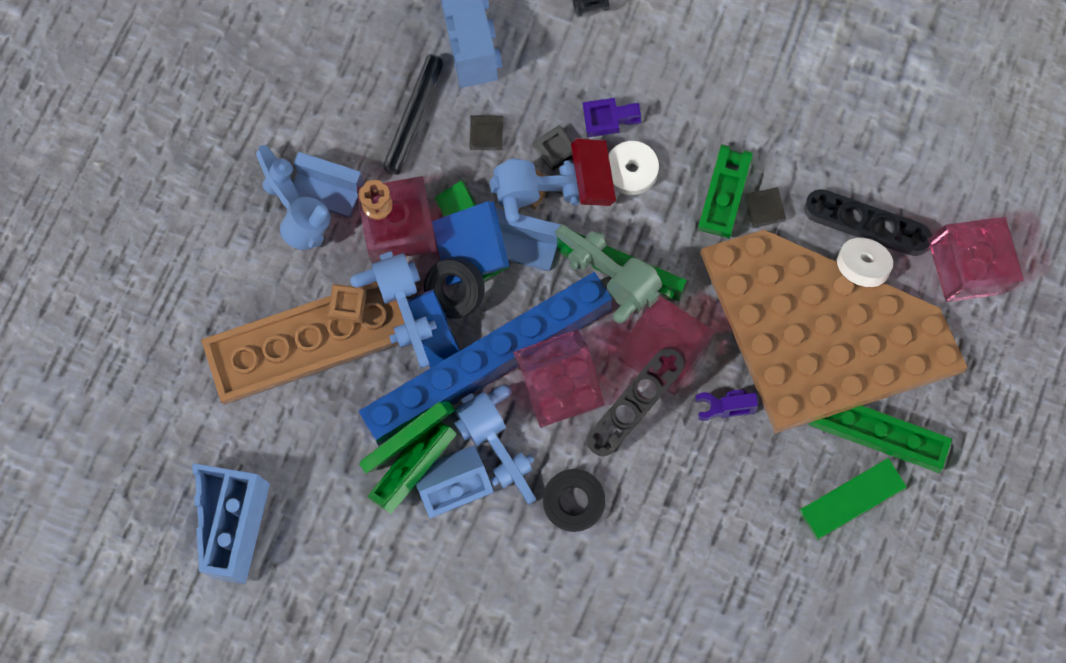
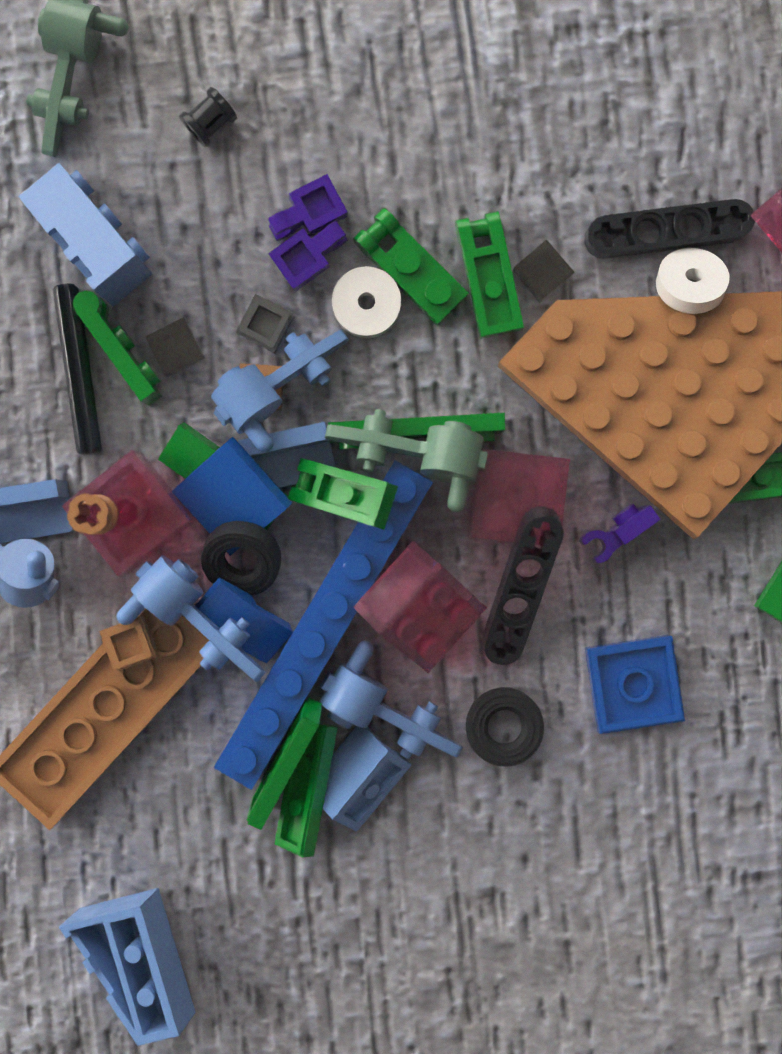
camera: 30 degrees left, 15 degrees up
dark red tile [571,138,616,206] -> none
none -> green plate [73,291,163,406]
none -> dark purple plate [268,174,348,241]
none -> plate [288,458,398,530]
none -> green plate [353,208,469,326]
none -> blue tile [584,635,685,734]

